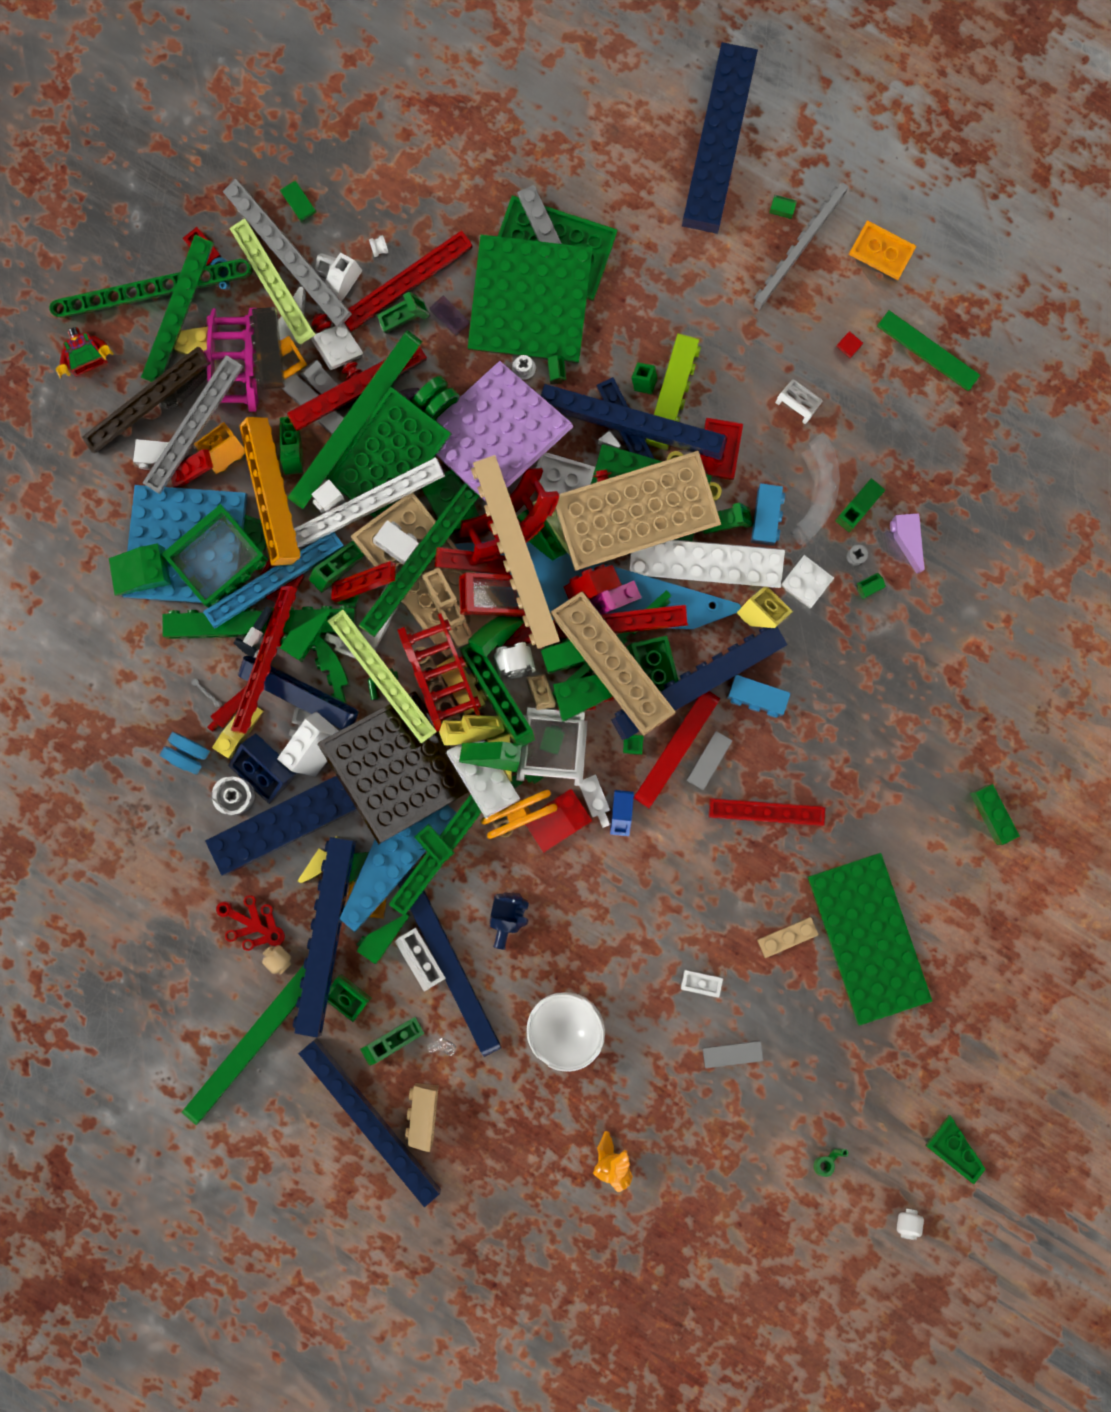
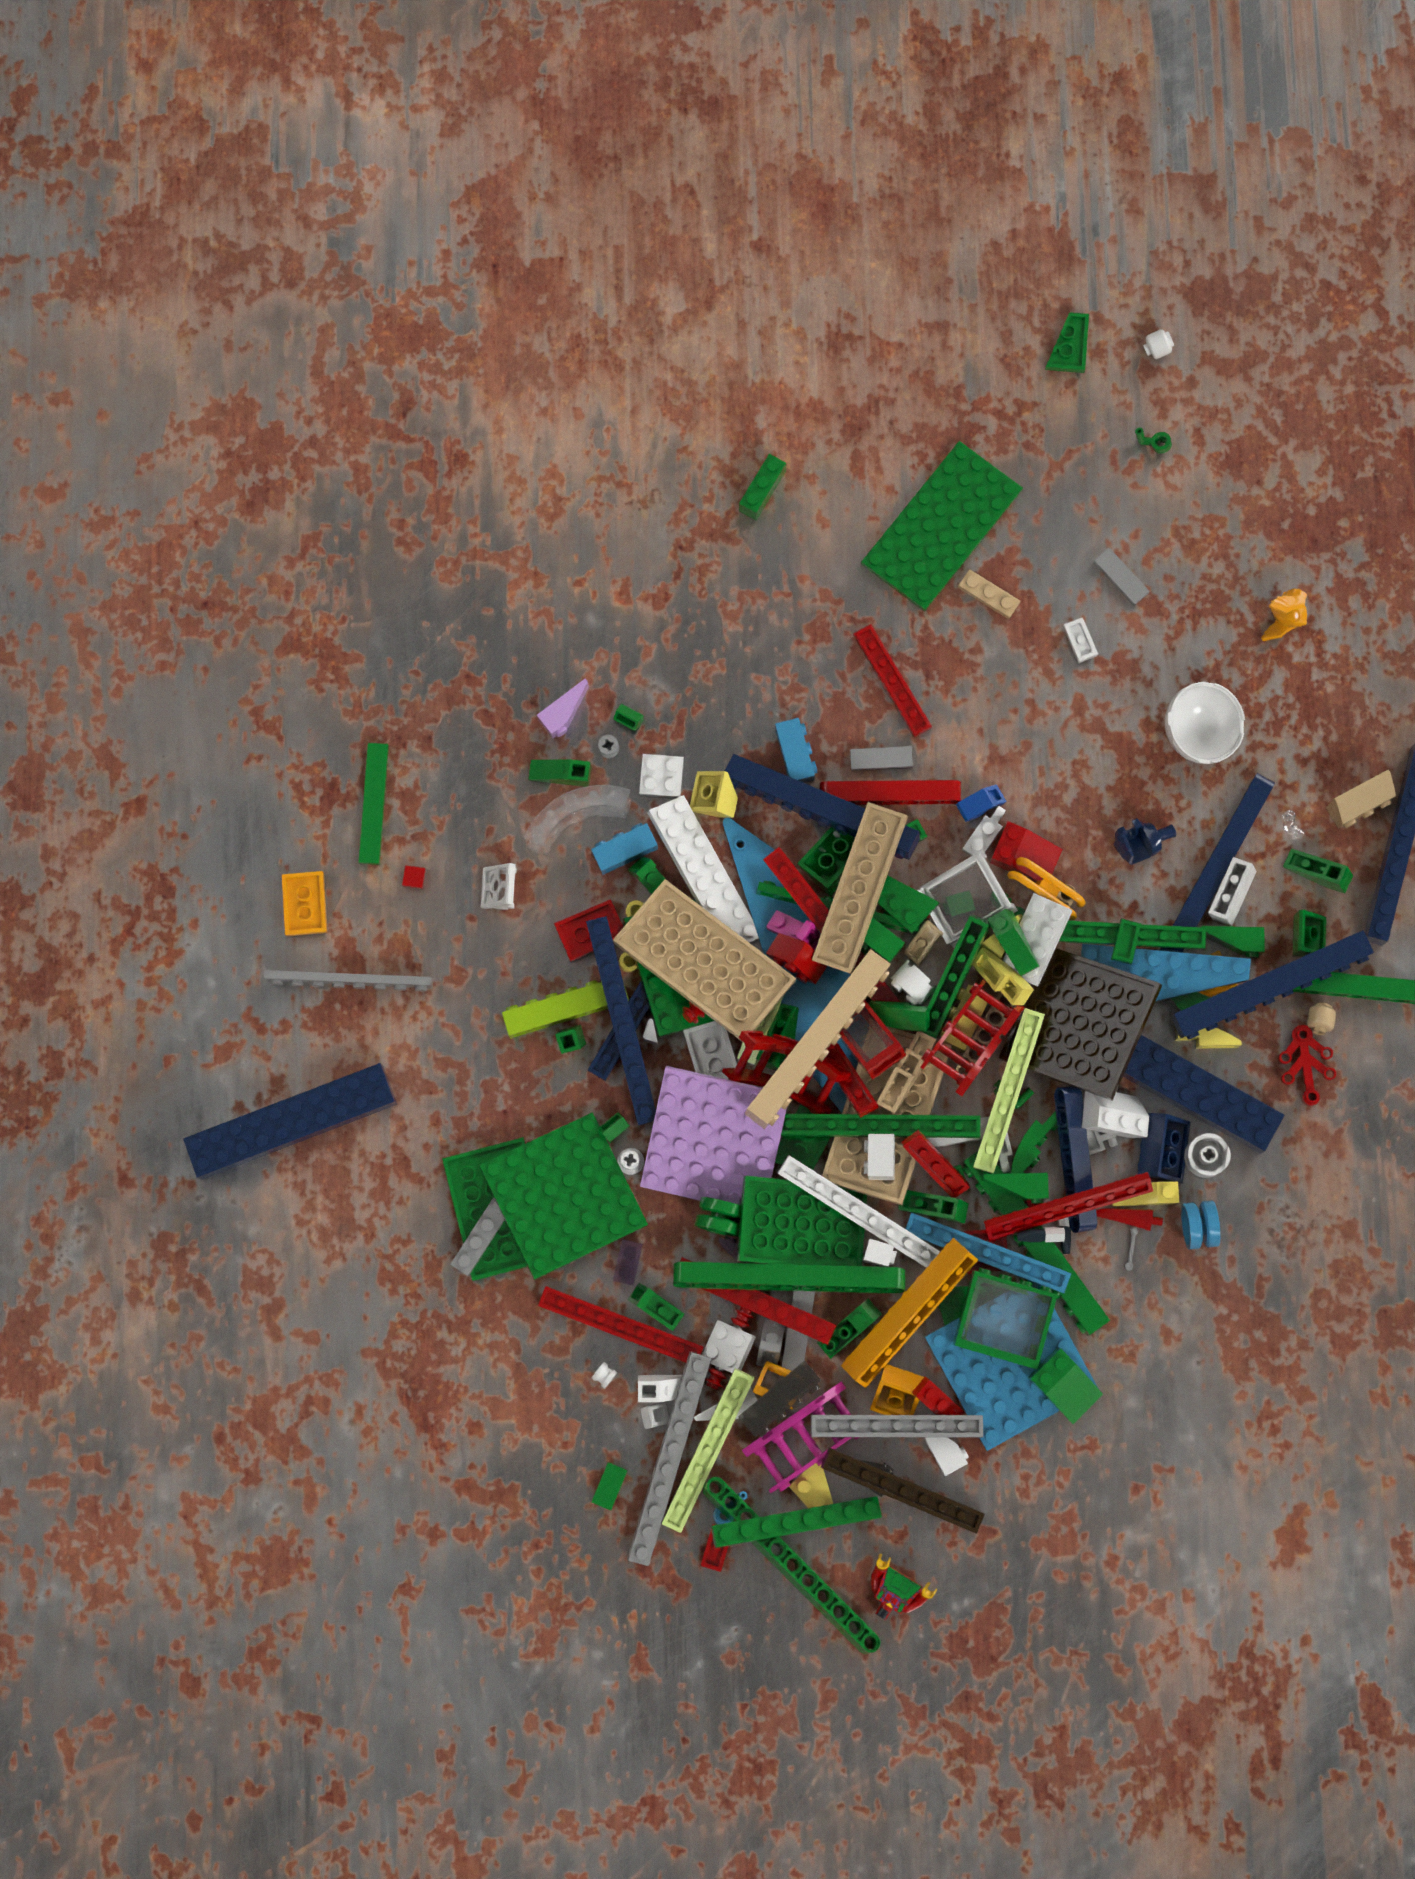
camera: 120 degrees left, 5 degrees down
green piece [769,194,797,219] -> none

